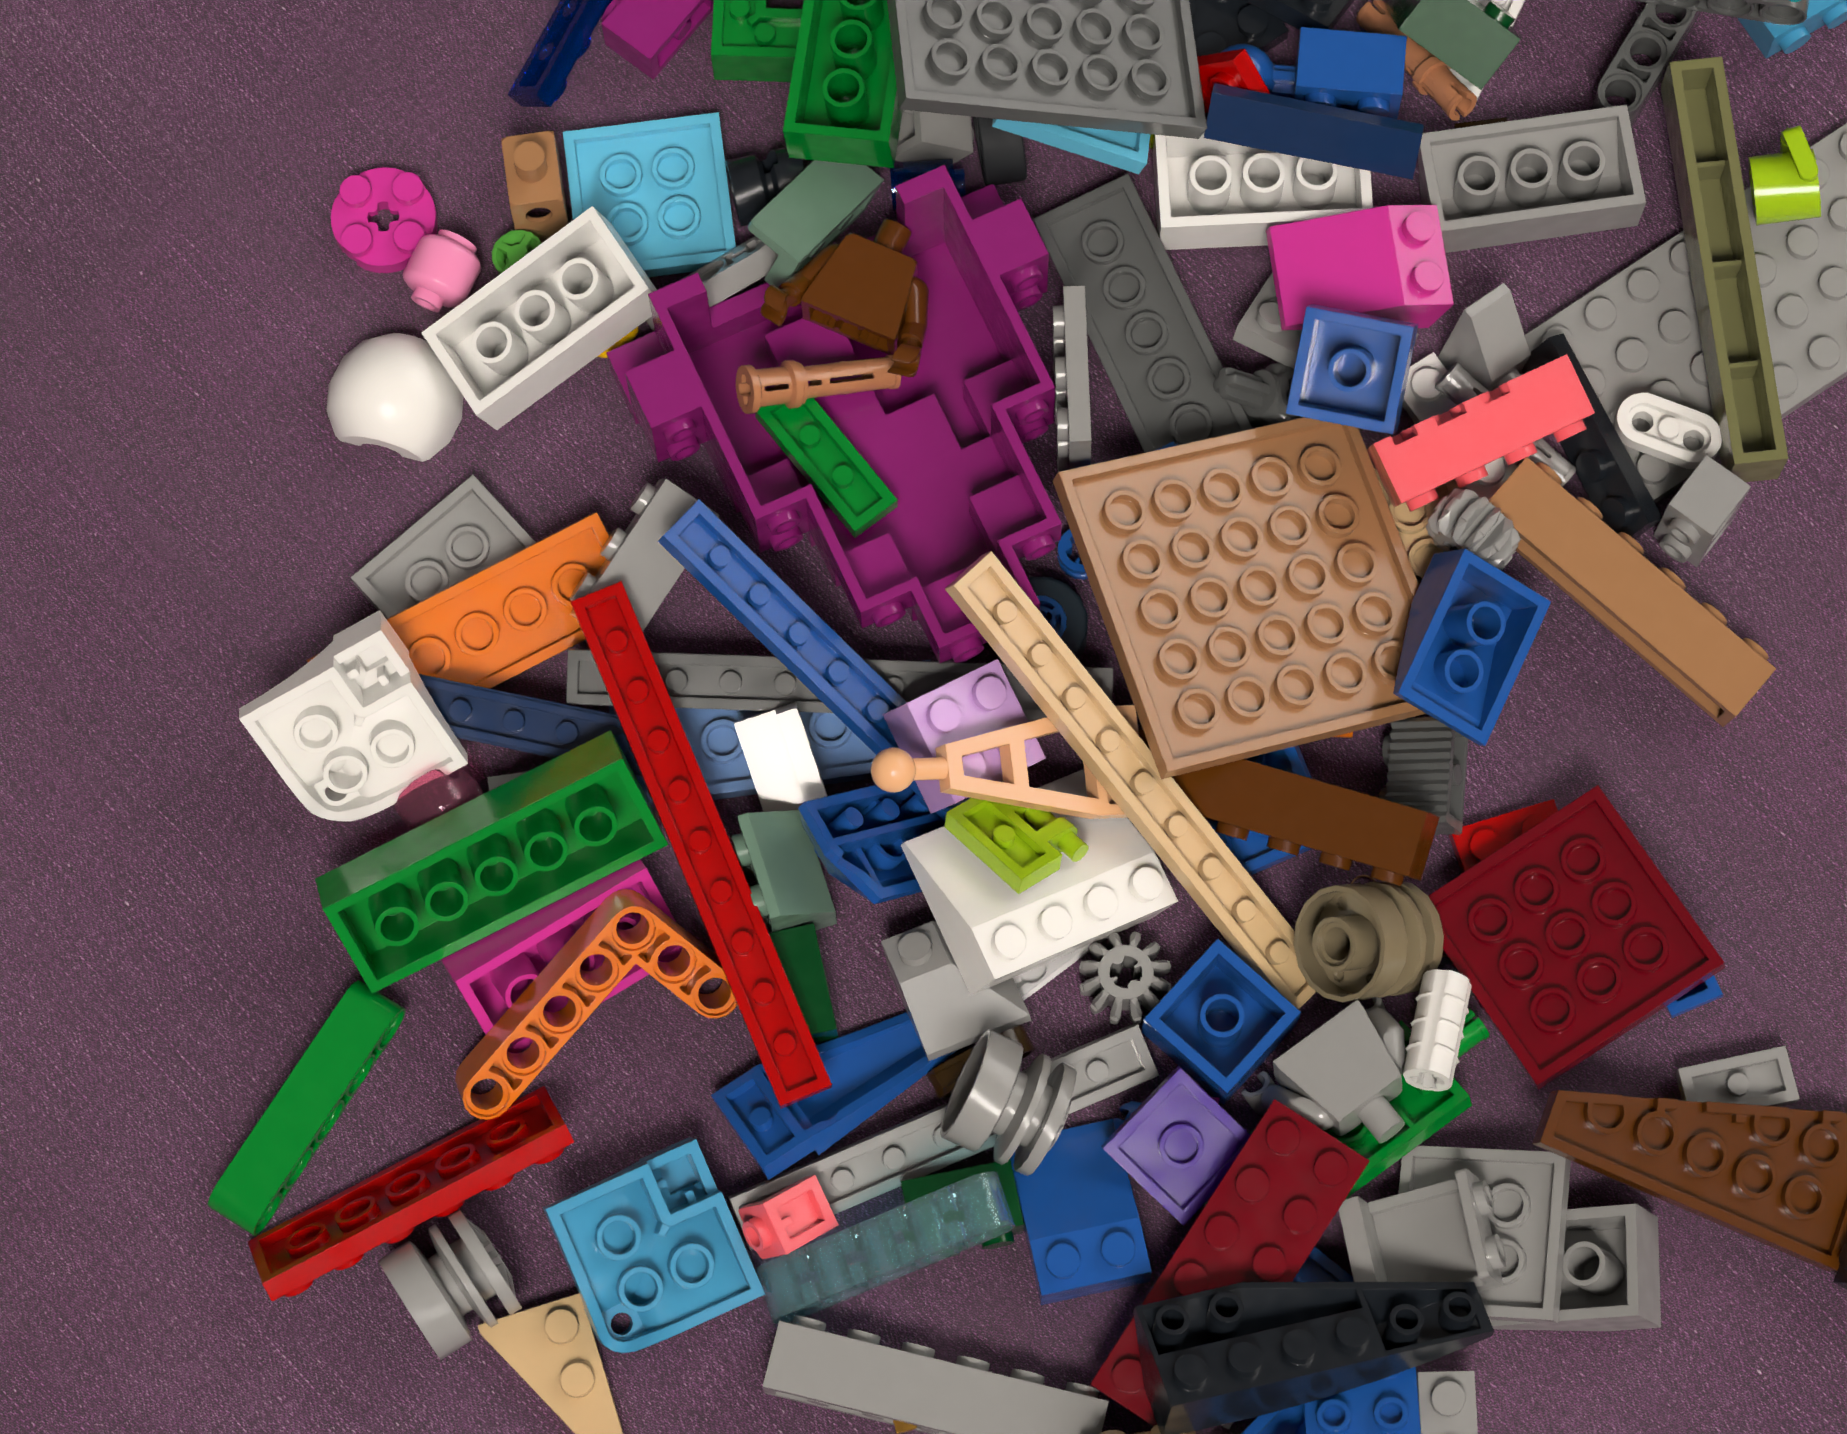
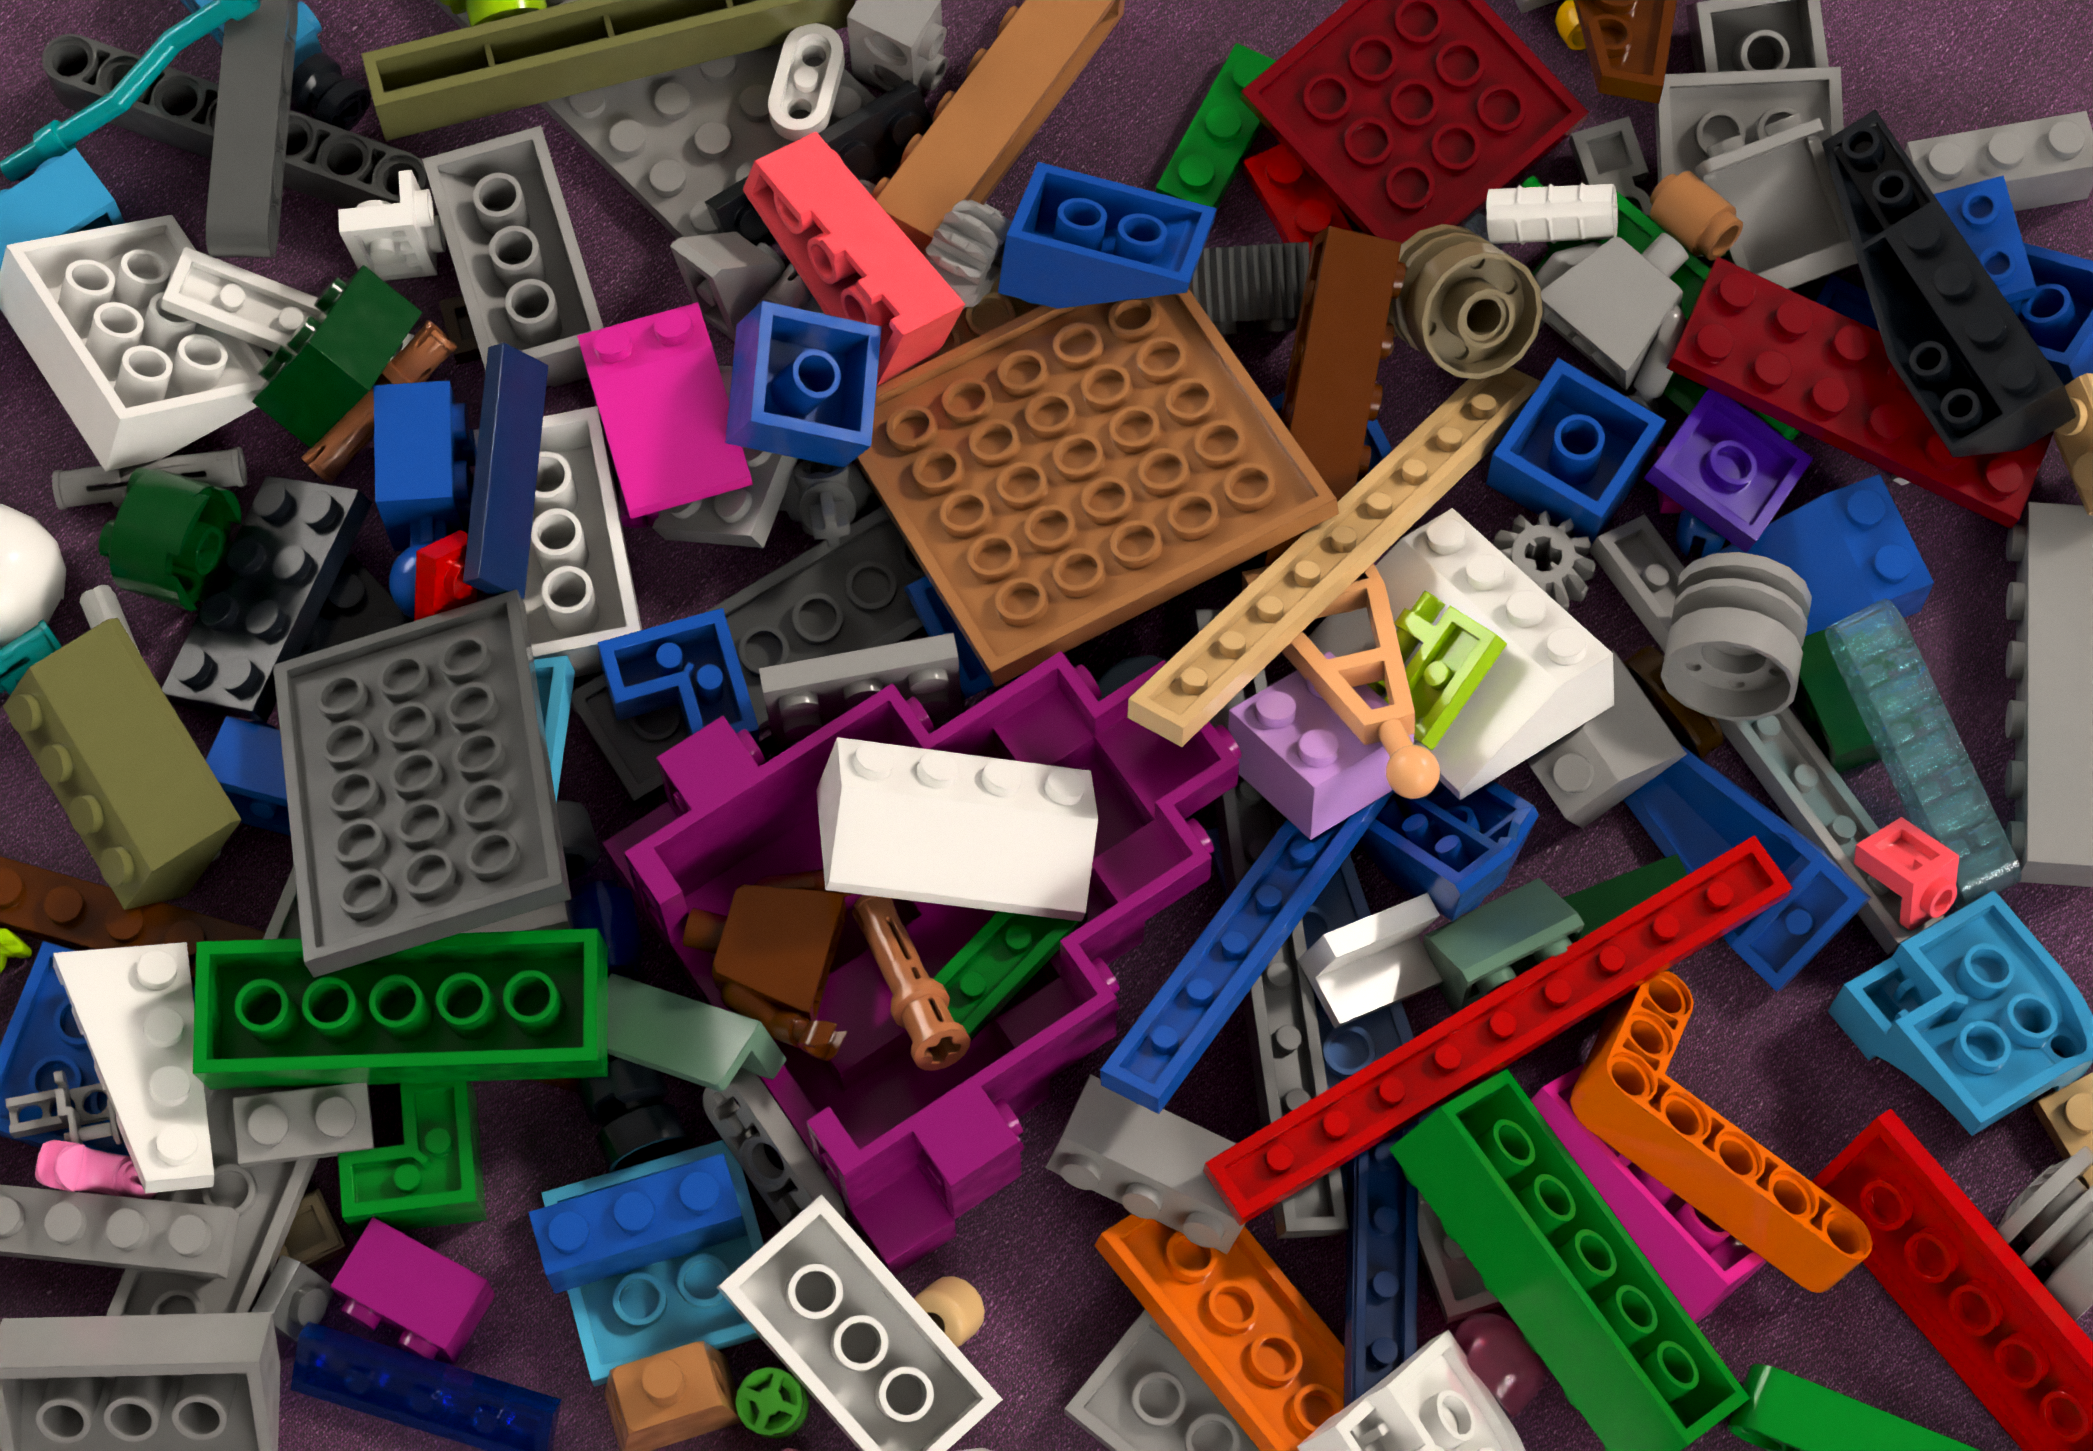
camera: 100 degrees left, 5 degrees down
none -> black wheel [291,52,371,131]
none -> white bracket [338,170,446,281]
none -> blue brick [528,1153,748,1294]
none -> blue brick [598,608,759,747]
none -> white slope [816,737,1098,921]
none -> tan piece [914,1276,985,1347]
none -> green plate [1155,43,1276,209]
none -> light grey plate [1569,116,1652,218]
none -> medium nougat brick [1650,171,1743,261]

